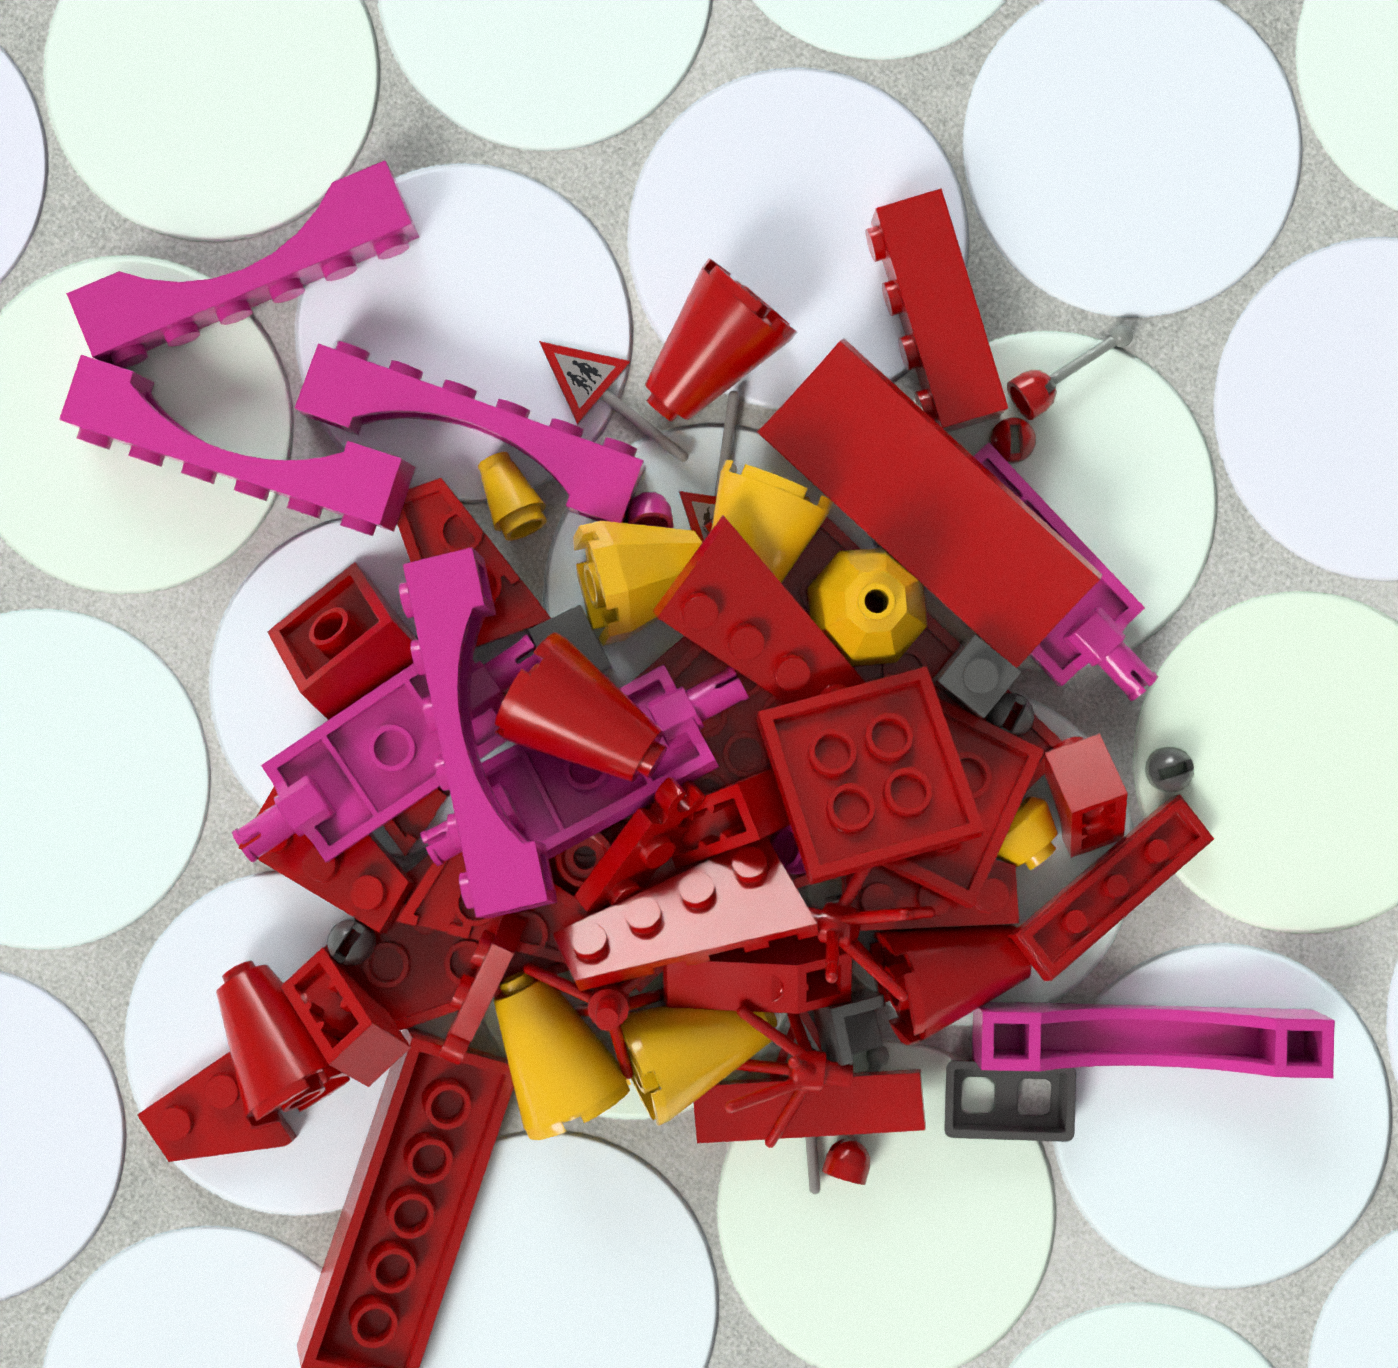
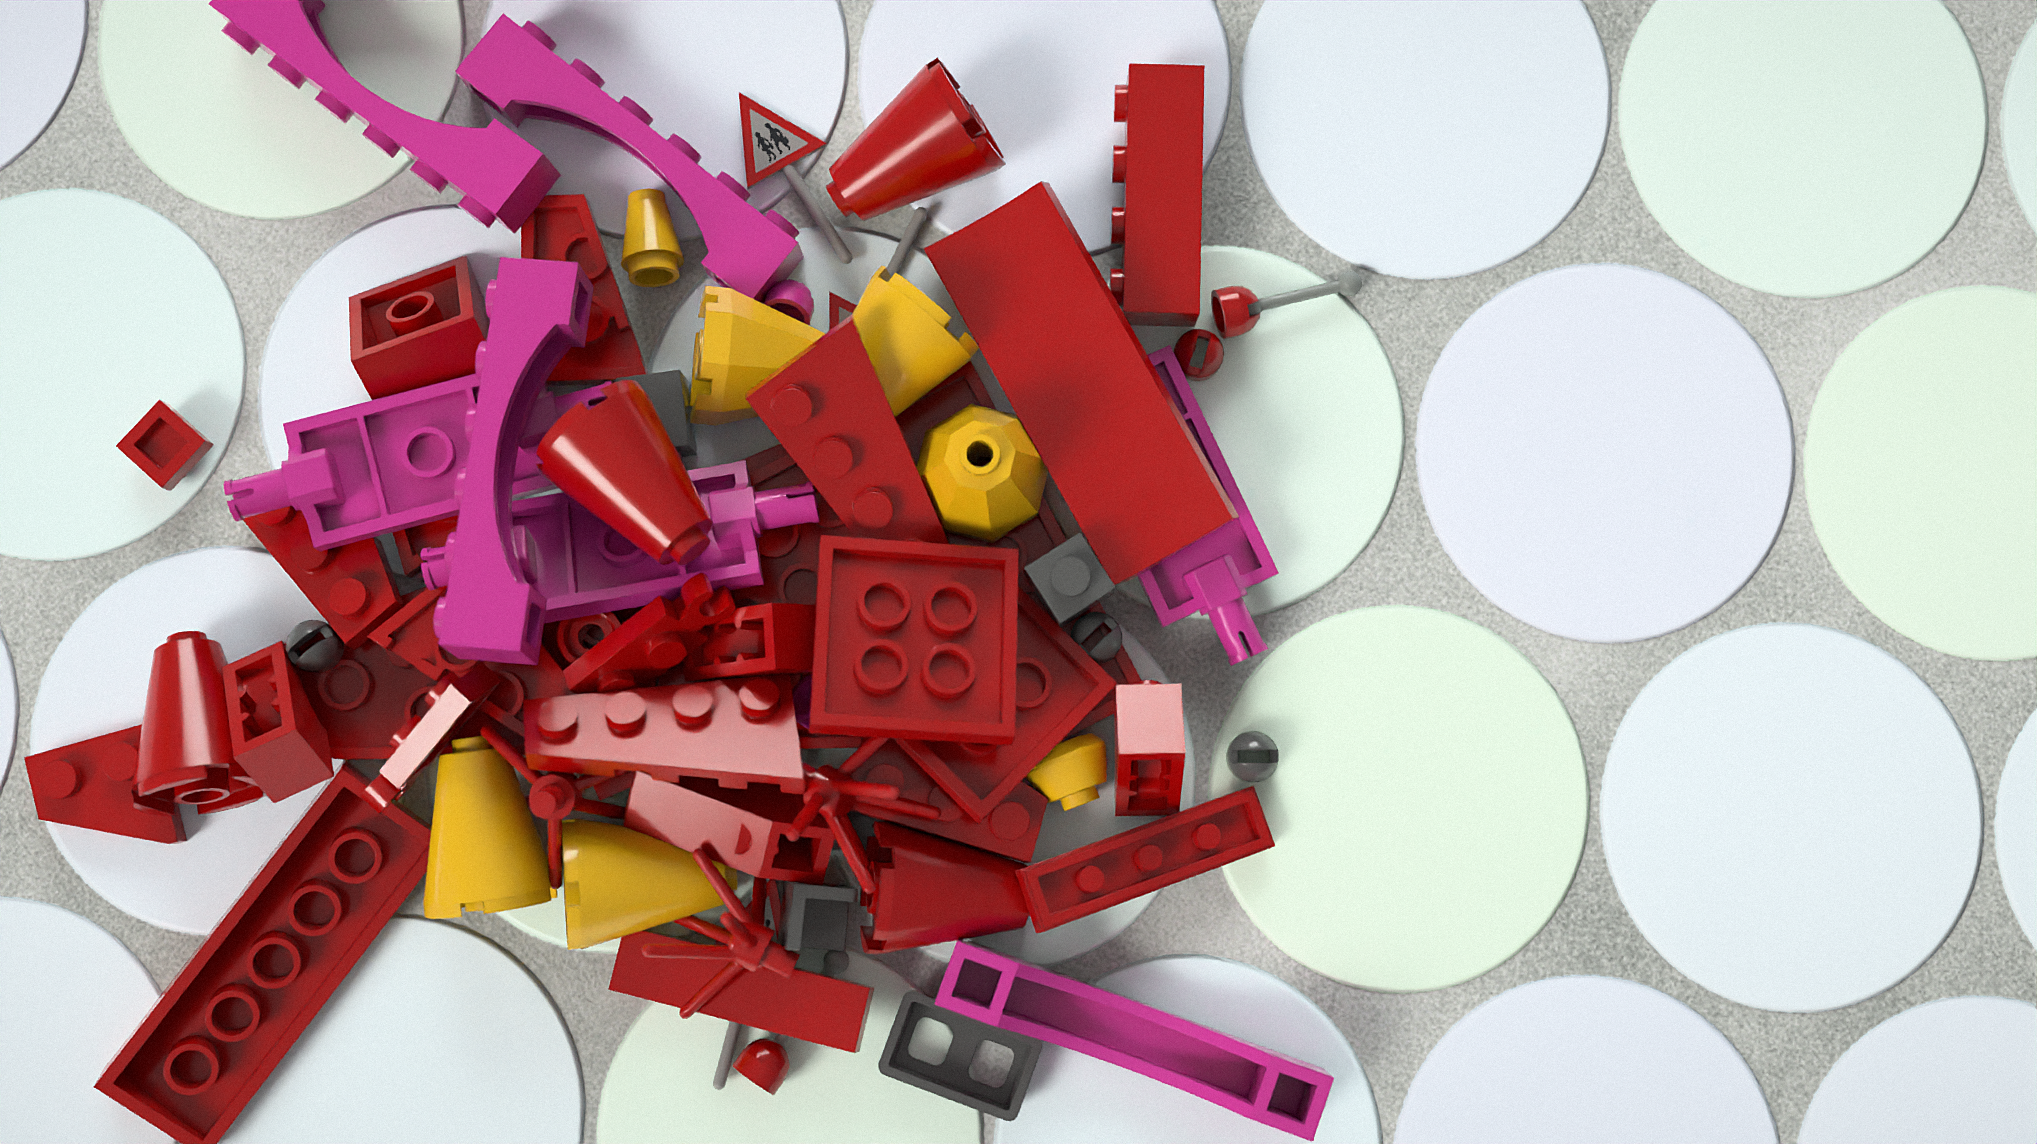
camera: 15 degrees right, 5 degrees down
none -> red plate [116,399,214,491]

